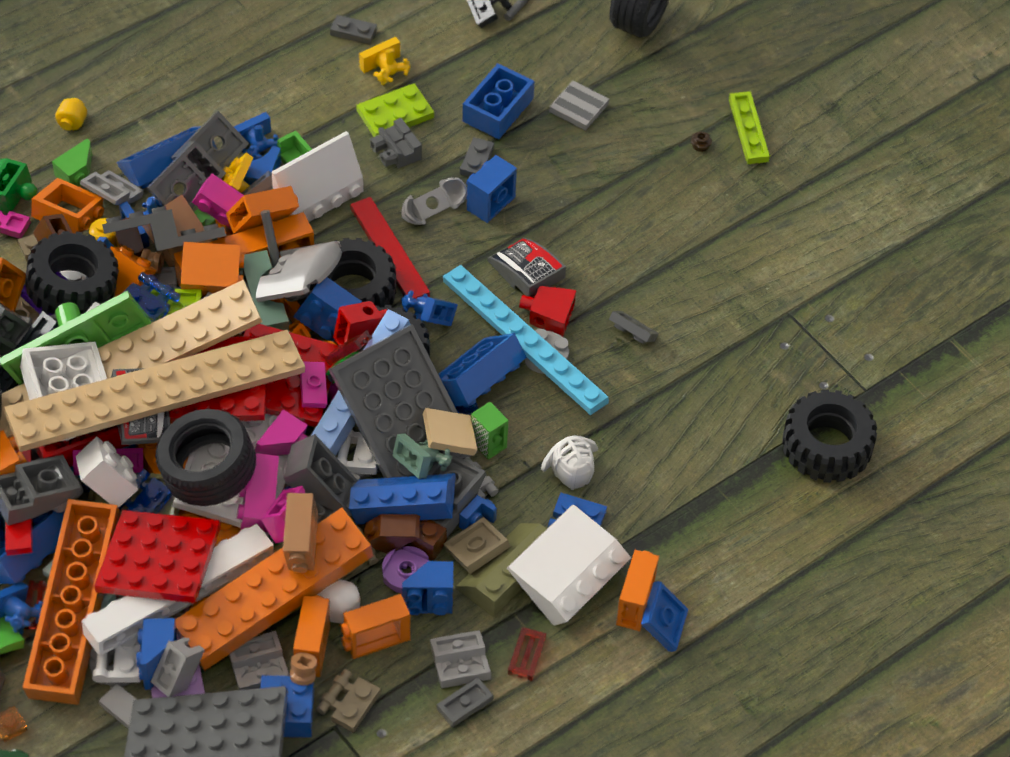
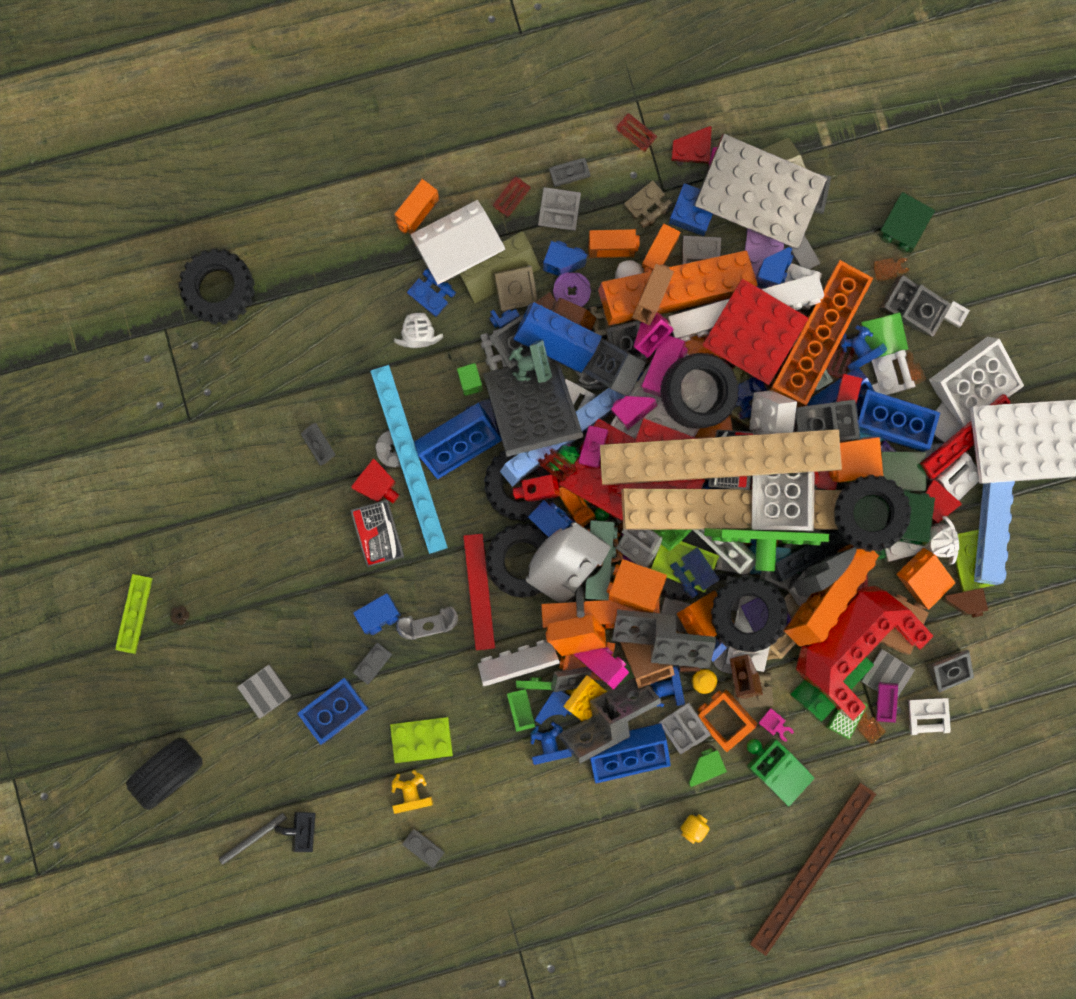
camera: 160 degrees left, 30 degrees up
light grey hinge [151,638,205,697] -> none
medium nougat wheel [290,653,317,685] -> none
dark grey hips [370,118,422,169] -> none
blue piece [401,290,458,326] -> none
tan tile [423,408,477,456] -> none
blue tile [641,581,688,652] -> none

